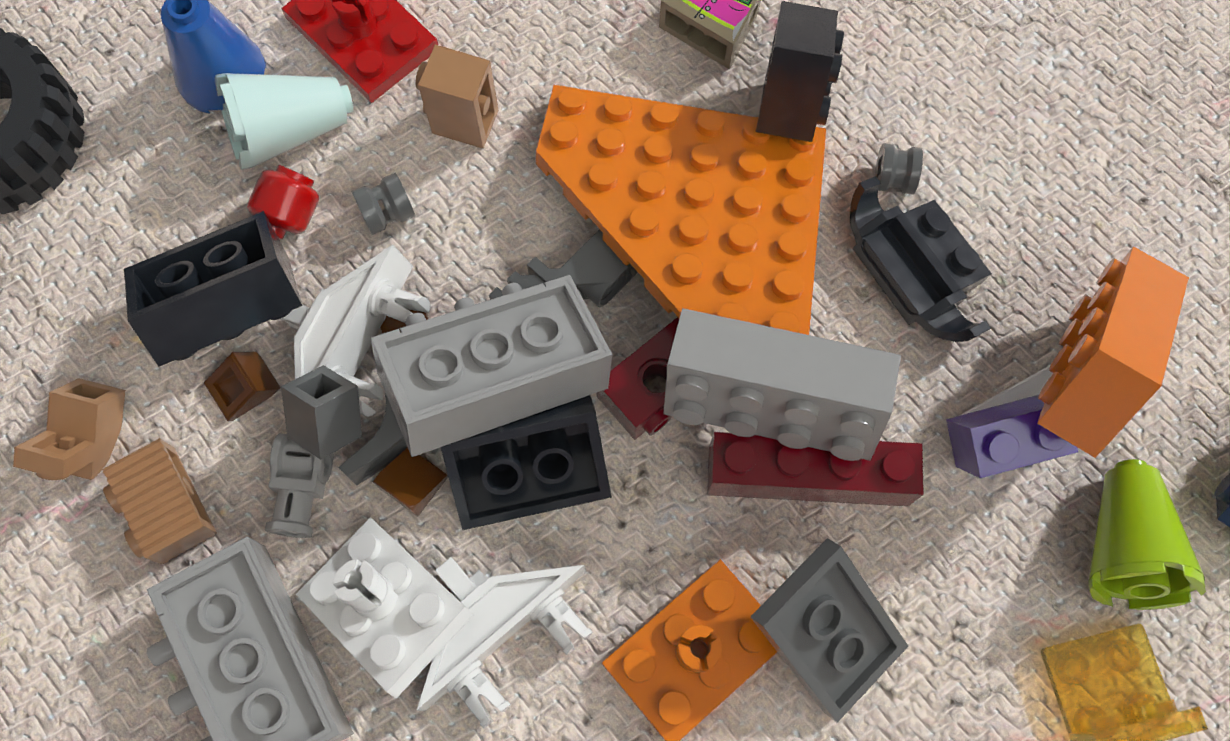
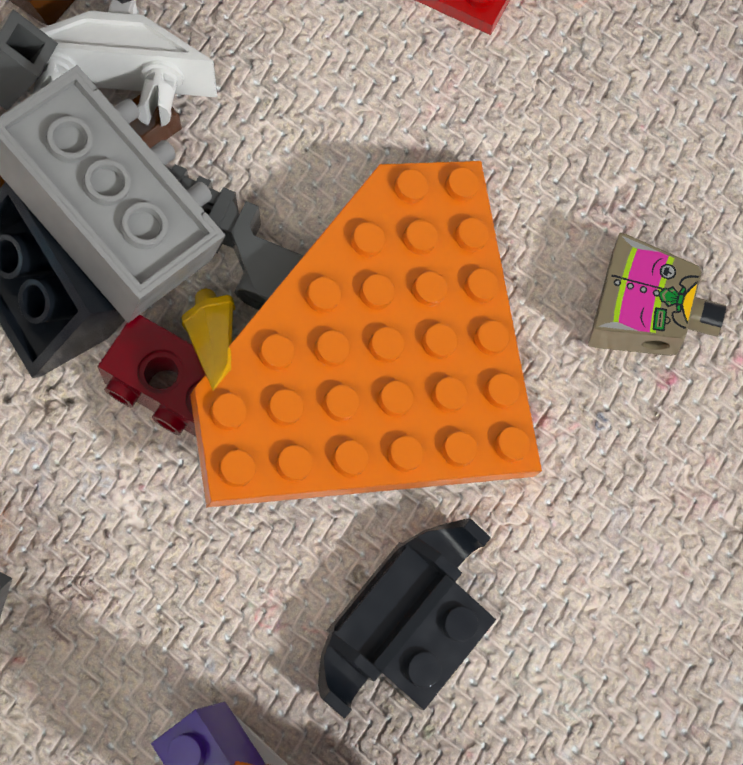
camera: 70 degrees right, 0 degrees up
dark grey wheel [351,172,415,235] -> none
medium nougat brick [415,45,499,149] -> none
light grey brick [664,308,901,461] -> none
dark red brick [707,432,924,507] -> none
black brick [756,1,844,142] -> none
dark grey wheel [875,143,923,195] -> none
none -> yellow bar [181,288,235,390]

